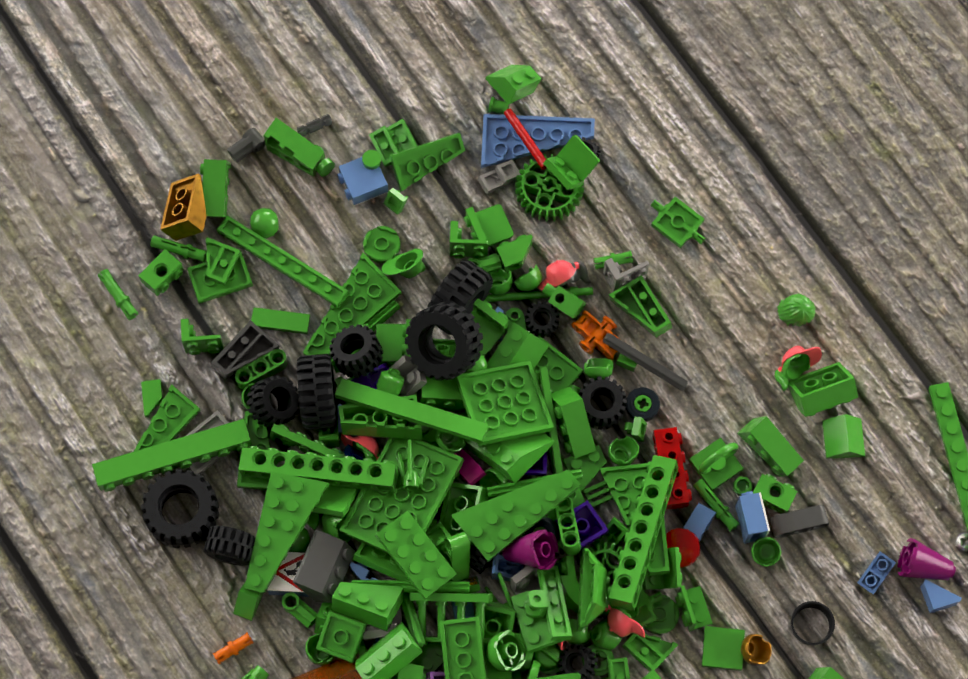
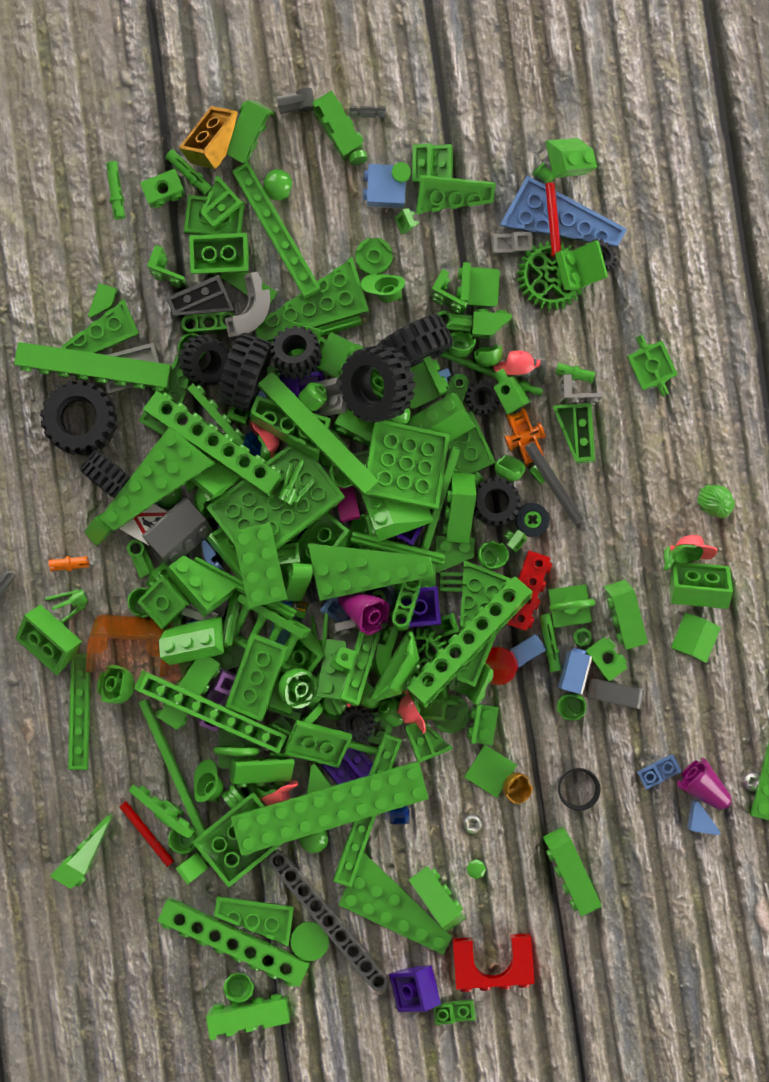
camera: 25 degrees right, 15 degrees up
none -> bright green slope [189,233,249,274]
none -> light grey arch [225,271,270,337]

